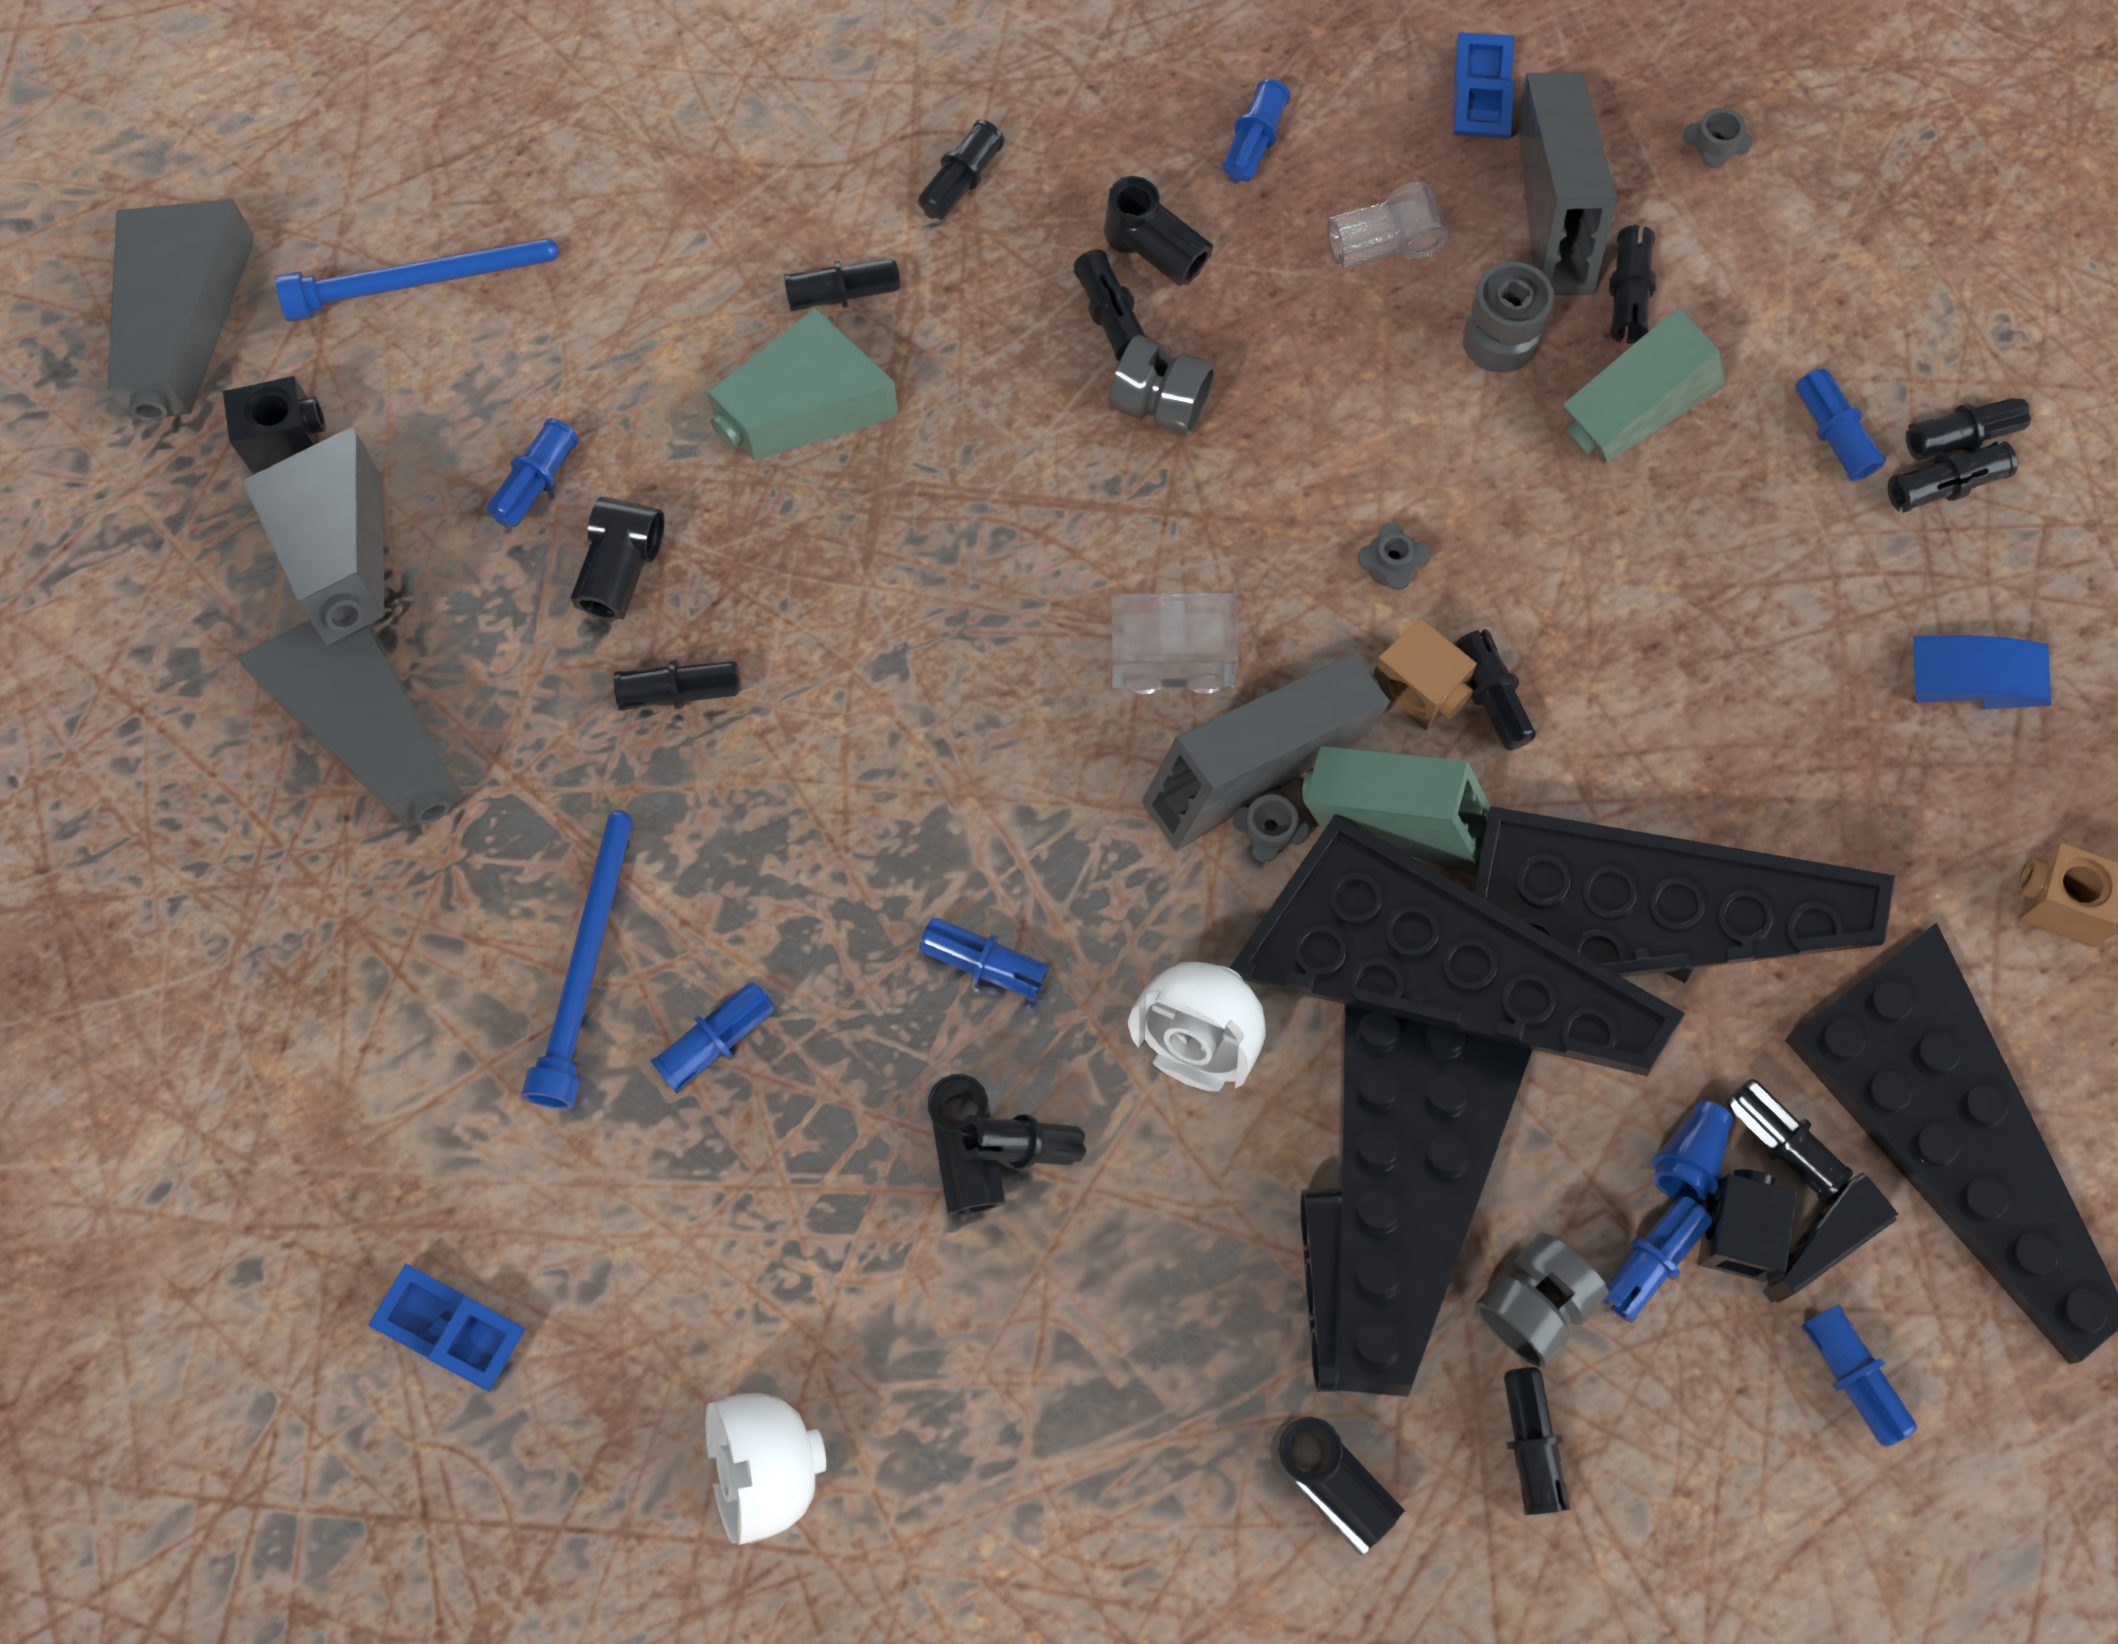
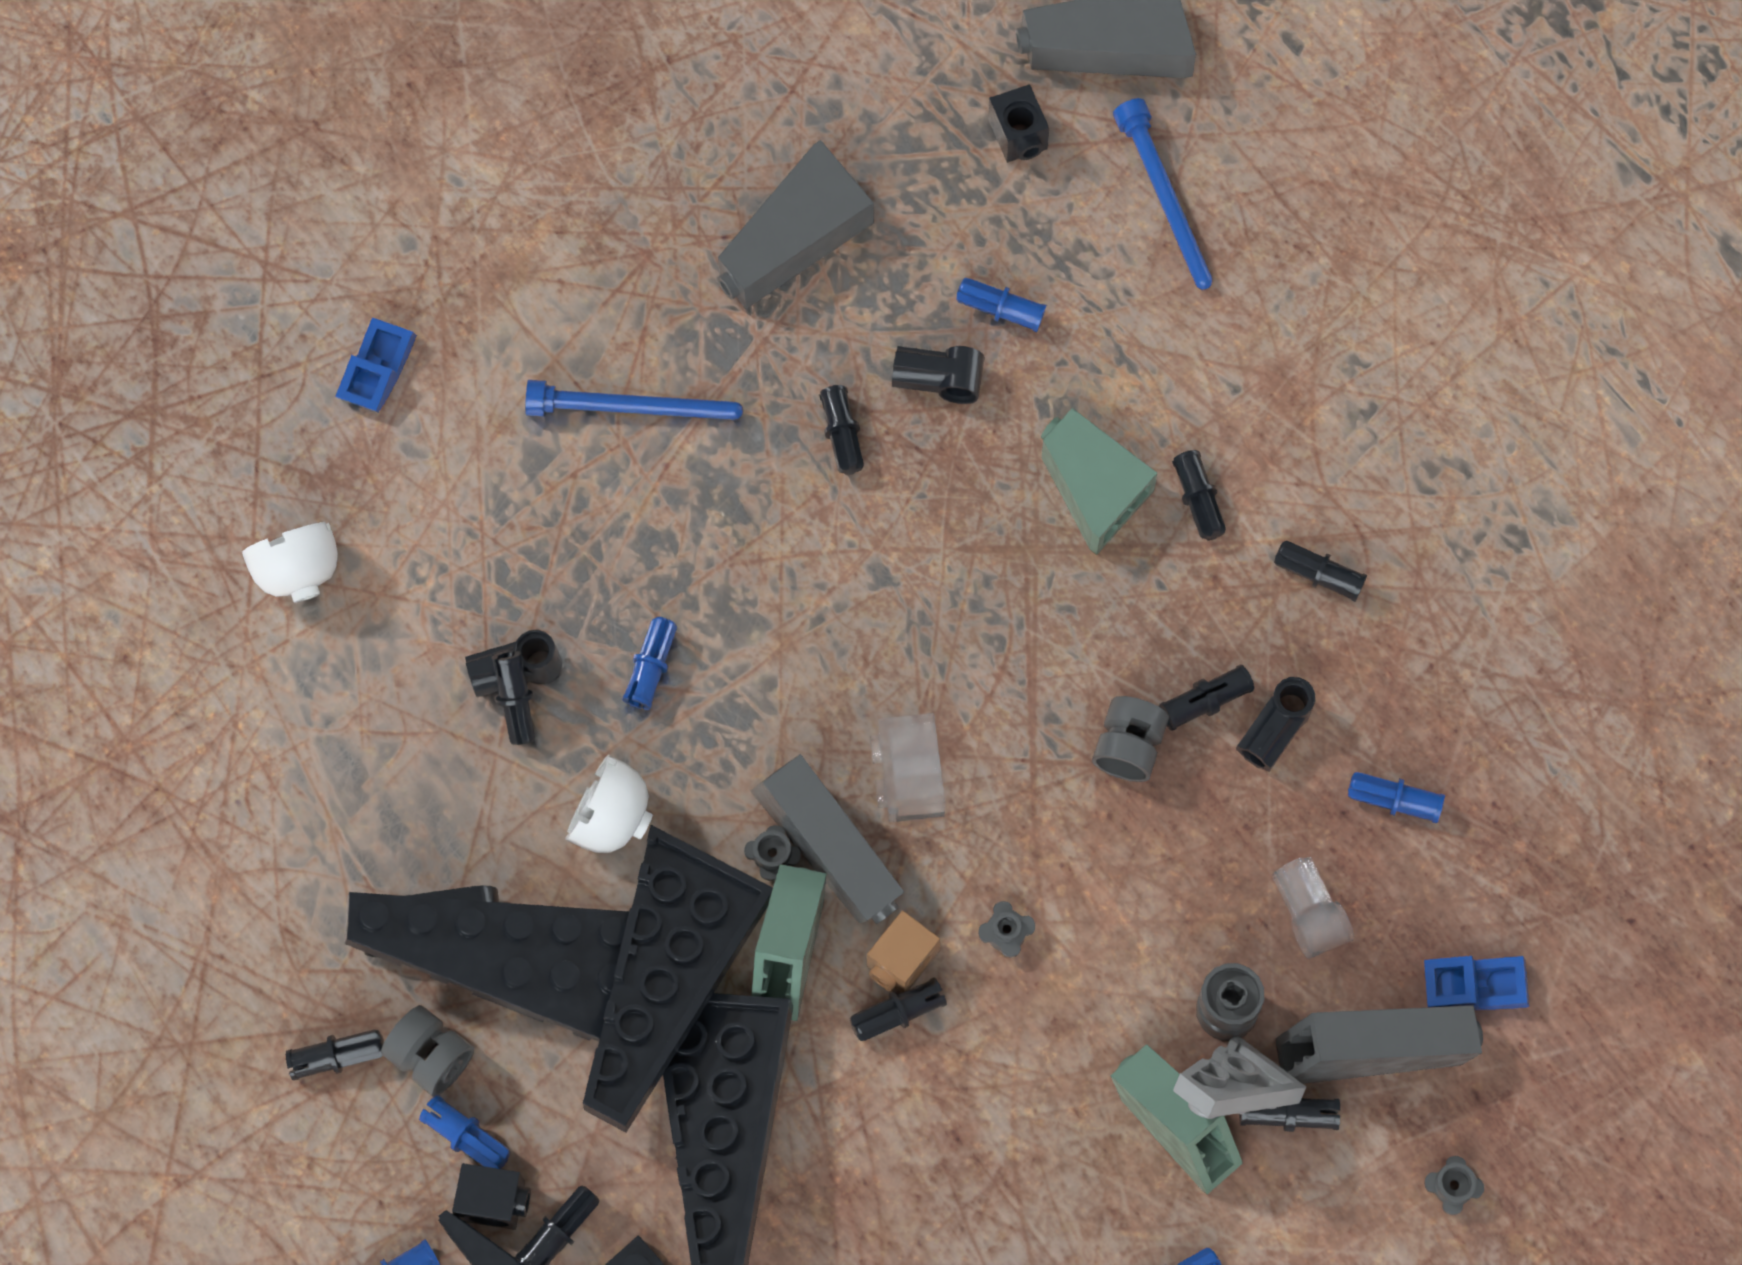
camera: 85 degrees right, 0 degrees up
slope [242,426,385,646] -> none
blue axle [650,982,775,1093] -> none
black piece [1270,1416,1405,1555] -> none
blue cone [1652,1100,1734,1204] -> none
none -> light grey wing [1173,1036,1306,1119]

